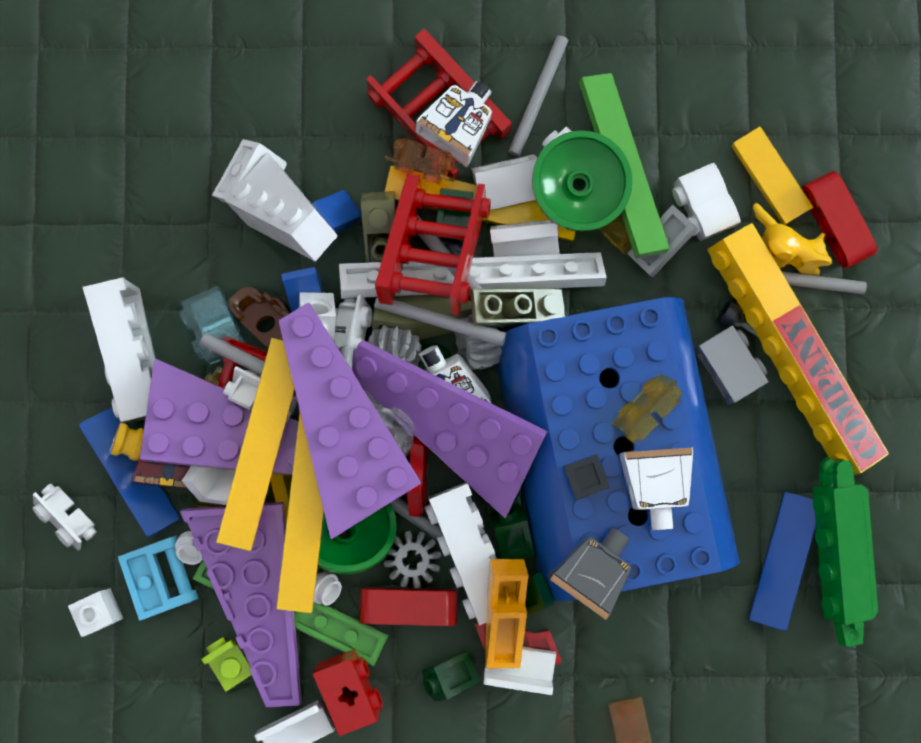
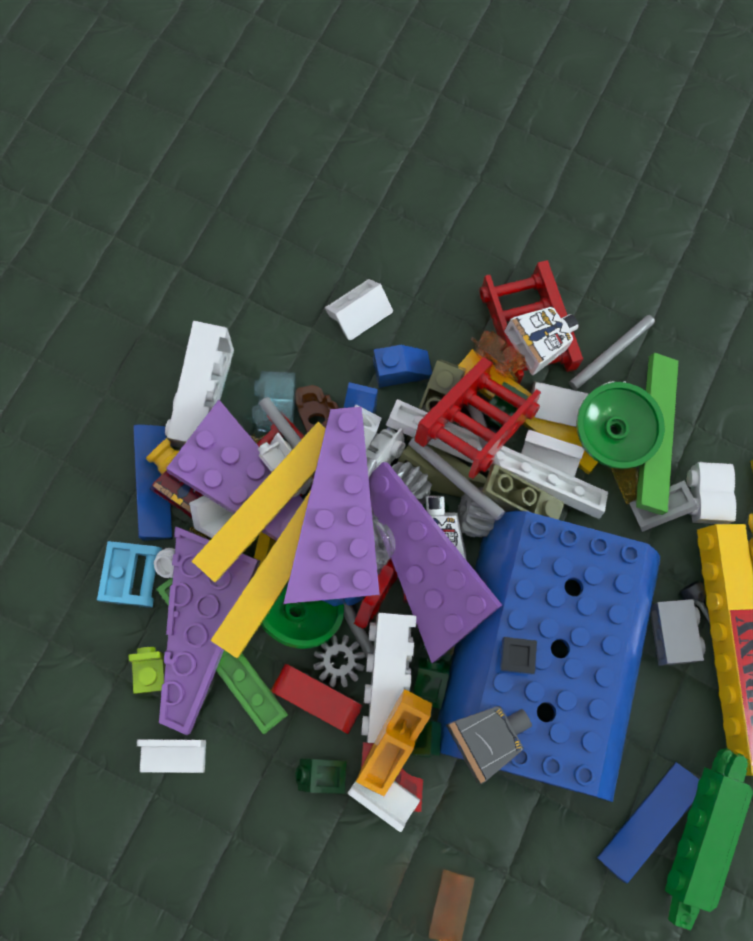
camera: 25 degrees right, 10 degrees down
white hinge [32,484,97,551] -> none
white brick [68,588,124,637] -> none
white wedge [224,153,338,261] -> none
red brick [313,649,383,736] -> none
white plate [314,571,342,605] -> none
clear yellow hinge [611,374,683,444] -> none
white torso [620,447,693,530] -> none

